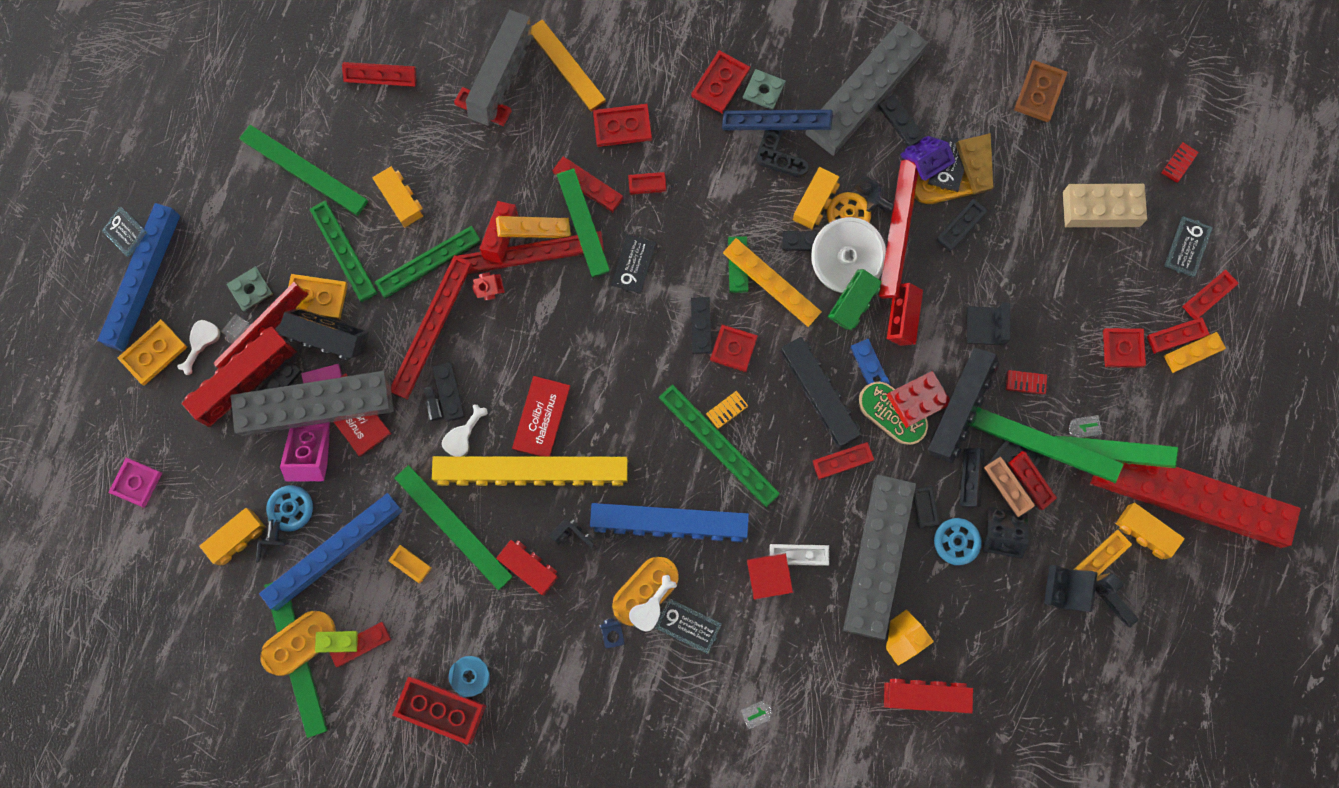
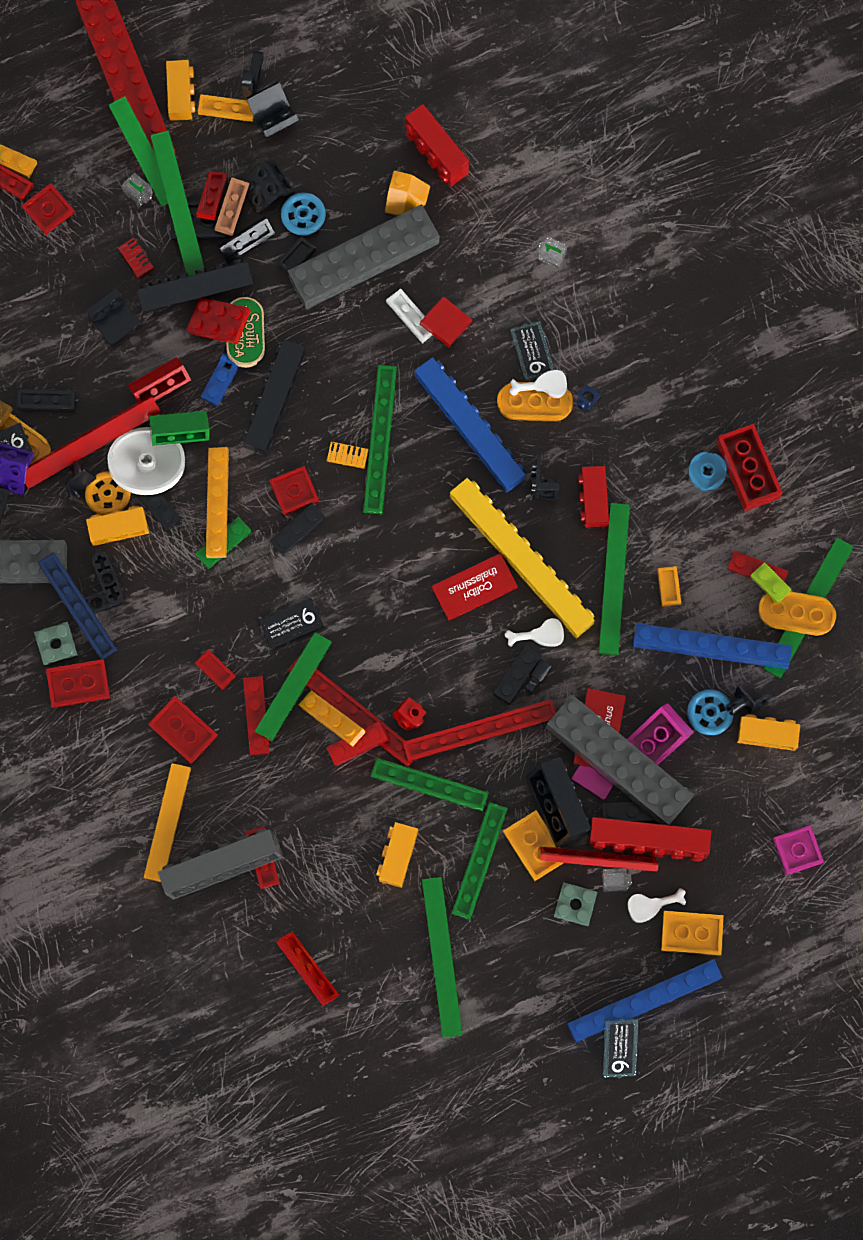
camera: 135 degrees left, 0 degrees up
red plate [812,442,874,480] -> none

